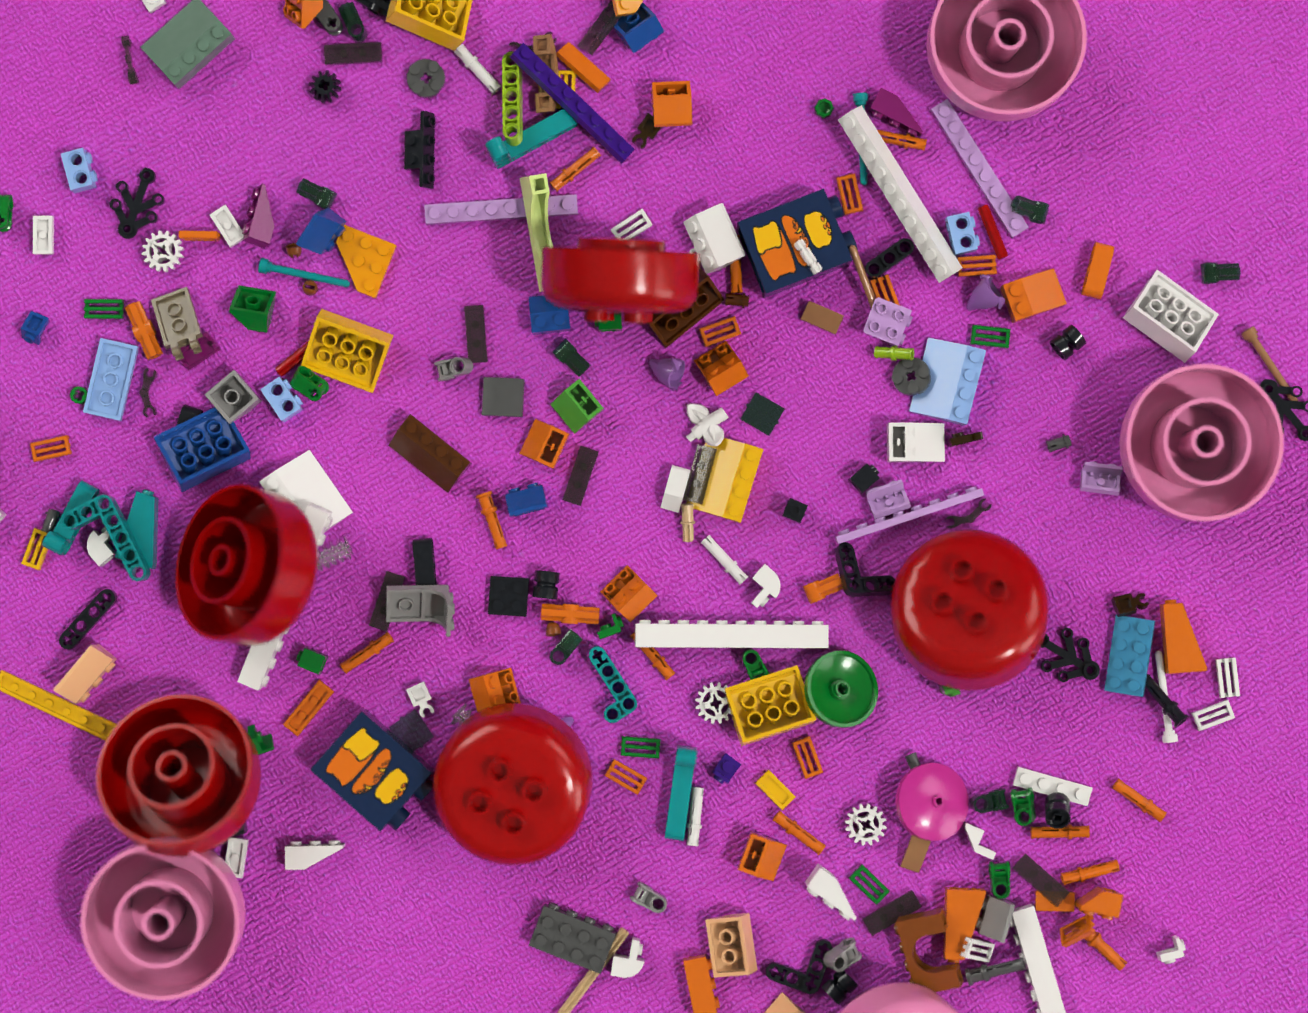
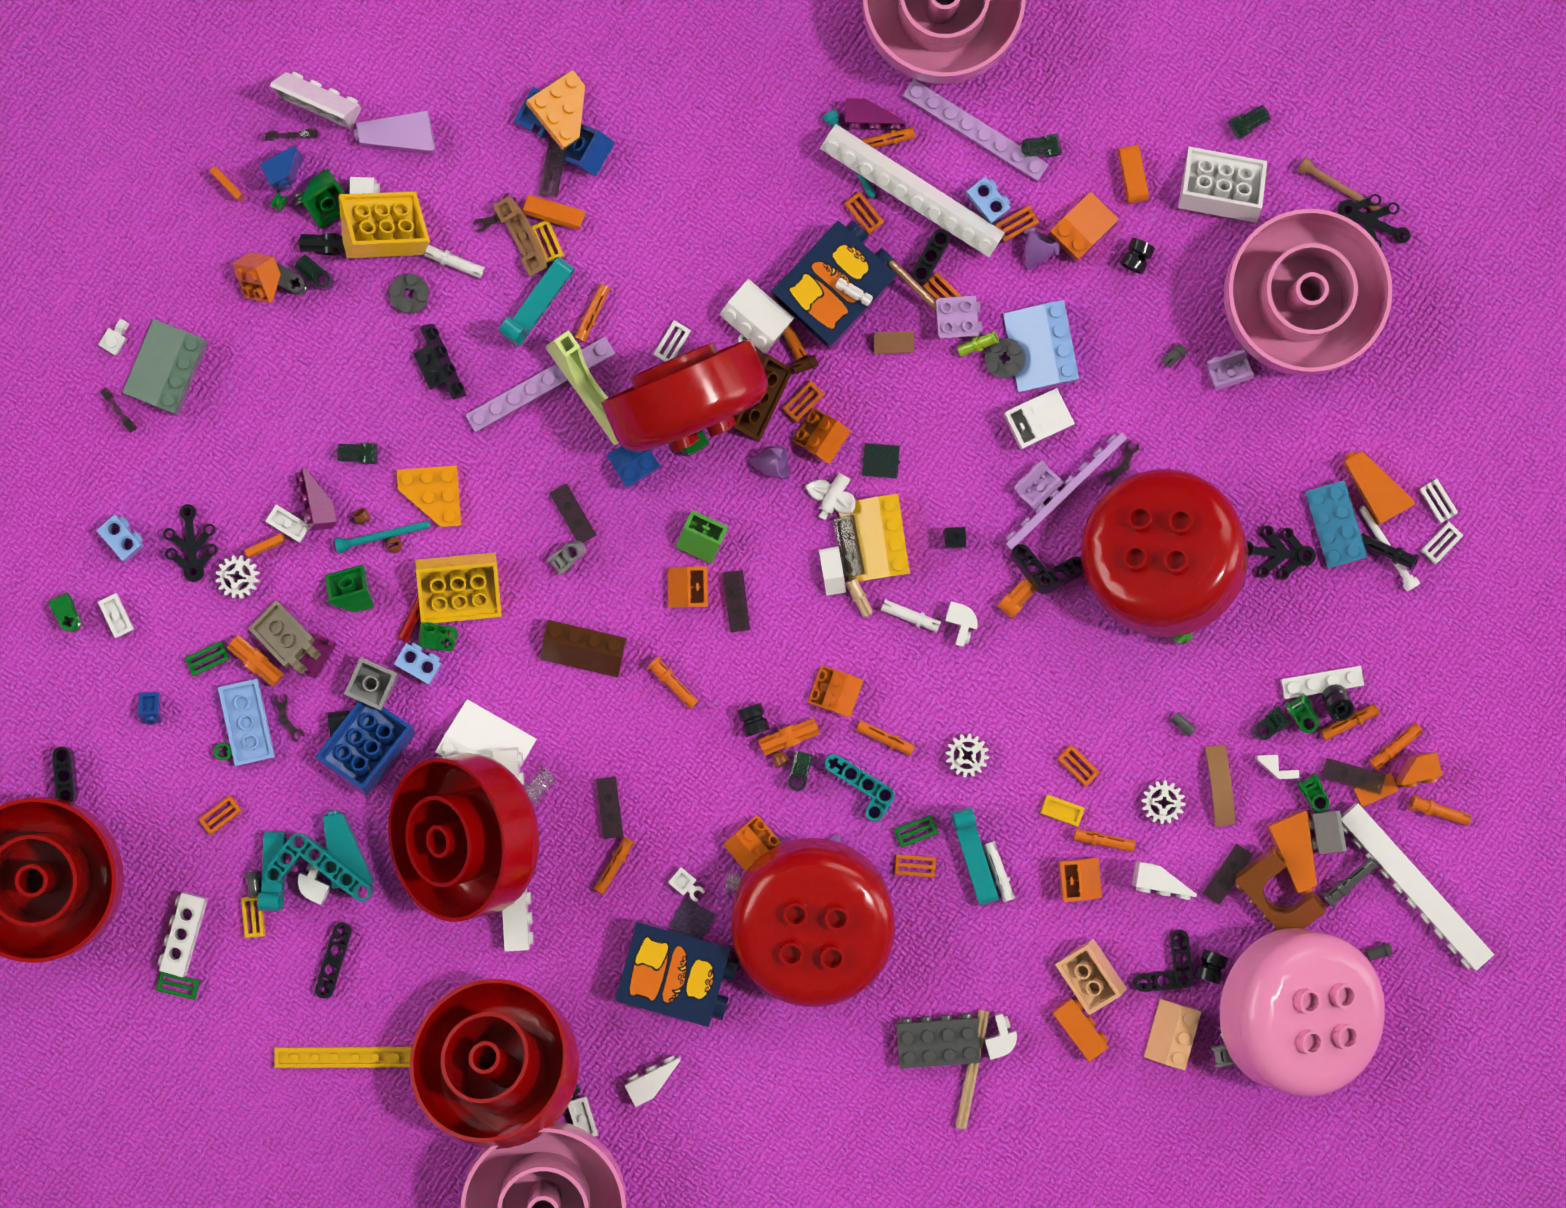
camera: 25 degrees left, 0 degrees up
light nougat slope [53,644,117,704] -> none
green bracket [247,724,274,755] -> none
orange tile [283,680,335,737] -> none
blue slope [296,208,347,255] -> none
green brick [296,648,328,675] -> none
black gear [309,70,342,103] -> none
clear smoke tile [324,42,383,65] -> none
light grey bracket [386,585,455,637] -> none
black beam [413,538,437,585] -> none
dark grey slope [482,377,525,417] -> none
black plate [488,576,529,617] -> none
lime beam [502,51,523,146] -> none
blue slope [505,483,549,517] -> none
dark purple plate [510,43,635,164] -> none
clear green piece [552,338,590,377] -> none
green bracket [597,613,624,639] -> none
light grey piece [629,881,667,913] -> none
dark brown plate [632,113,662,149] -> none
white brick [635,620,829,649] -> none
orange slope [651,81,692,127] -> none
dark purple bracket [712,753,741,784] -> none
yellow slope [724,665,816,747] -> none
green piece [742,649,769,680] -> none
green dish [804,650,878,728] -> none
green tile [814,98,834,119] -> none
light grey piece [823,938,862,972] -> none
black brick [848,464,879,494] -> none
green tile [848,864,890,905] -> none
dark pink dish [896,763,969,841] -> none
dark brown plate [948,431,984,447] -> none
white tile [960,937,995,963] -> none
green tile [970,325,1011,349] -> none
red axle [978,205,1008,259] -> none
orange tile [1060,915,1095,948] -> none
dark brown plate [1111,593,1149,617] -> none
orange pin [1112,779,1167,822] -> none
white bracket [1156,935,1186,964] -> none

